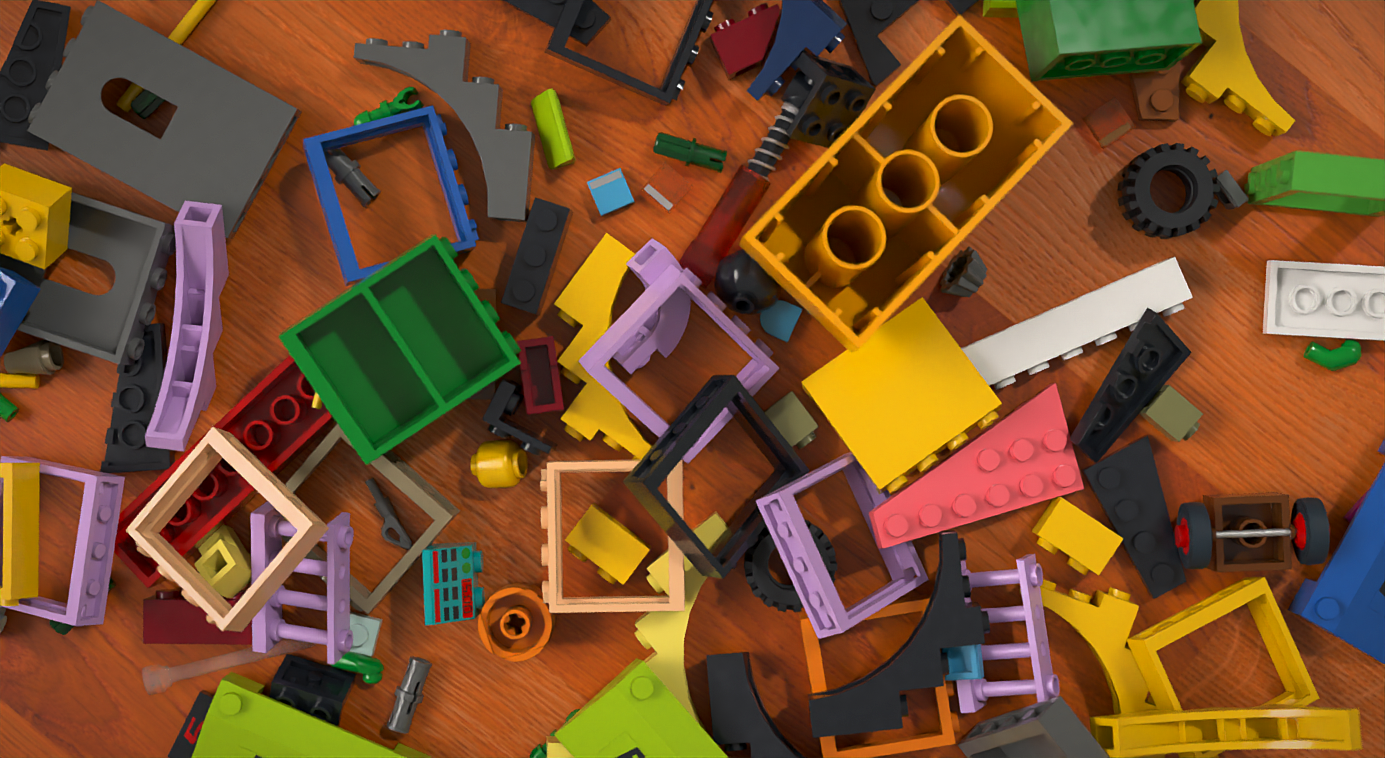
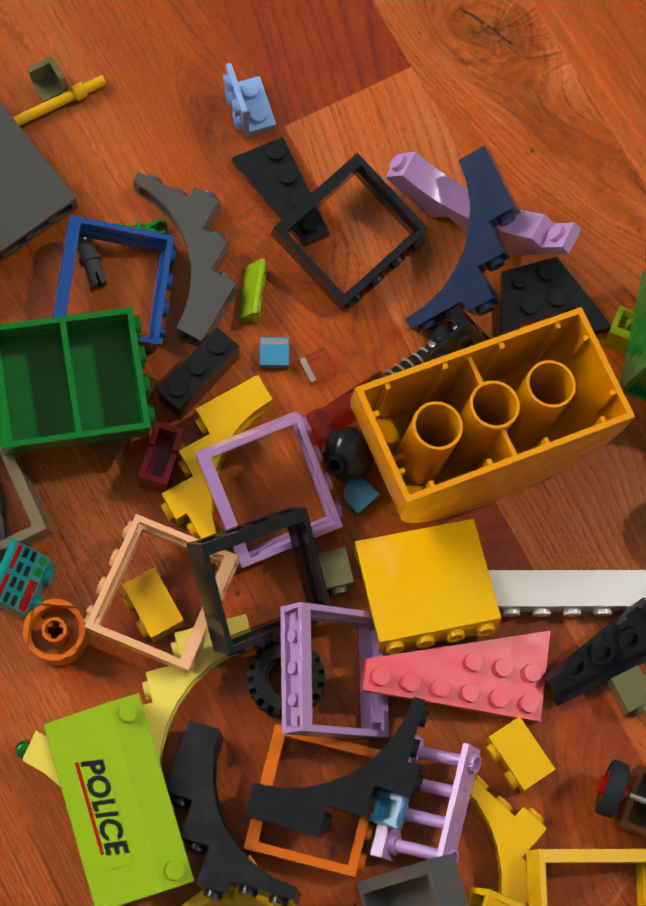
camera: 20 degrees right, 15 degrees down
yellow head [471,440,528,488] -> none
black bracket [482,379,557,456] -> none
lavender arch [612,238,691,374] -> none
dark green axle [653,132,727,173] -> none
dark red slope [710,3,780,80] -> none
dark grey piece [939,247,987,297] -> none
black wing [1081,435,1186,599] -> none

